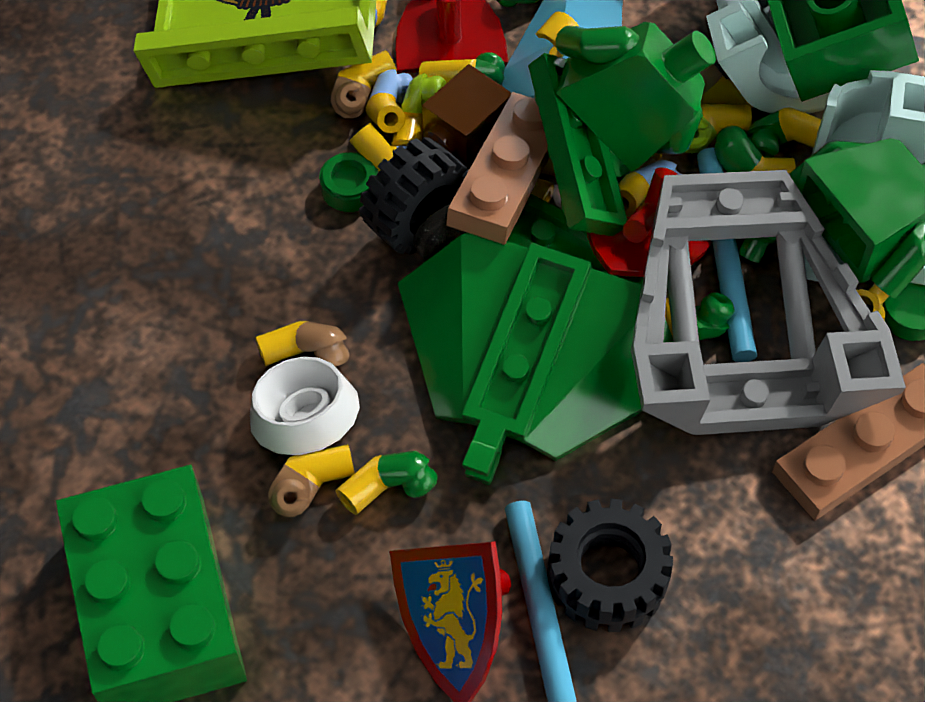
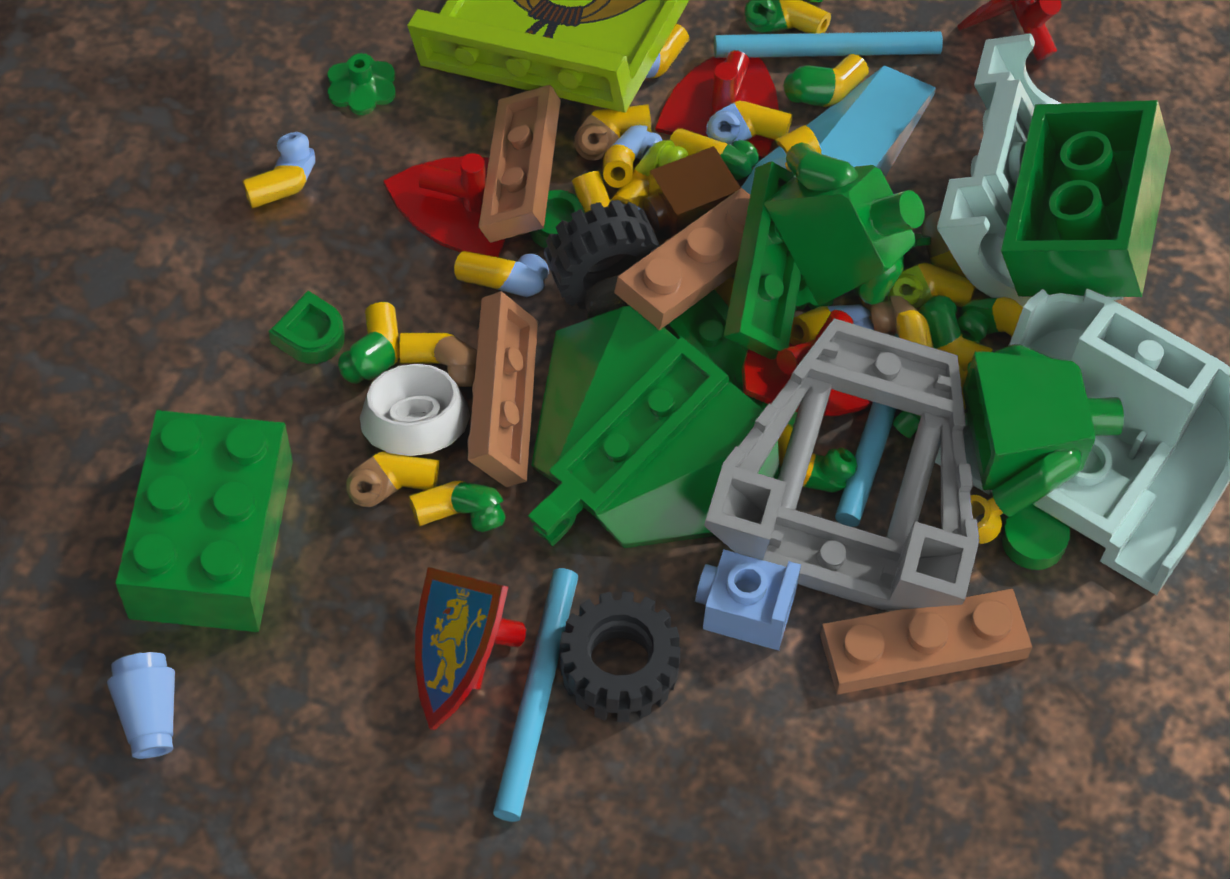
camera: 20 degrees right, 0 degrees up
none -> yellow arm [242,132,315,208]
none -> green tile [268,290,345,364]
none -> green plant [327,53,396,115]
none -> green arm [338,302,400,384]
none -> red shield [383,153,505,258]
none -> arm [454,251,549,297]
none -> nougat plate [468,291,538,487]
none -> nougat plate [479,84,561,243]
none -> light blue brick [695,549,801,651]
none -> arm [706,101,792,145]
none -> arm [869,296,933,348]

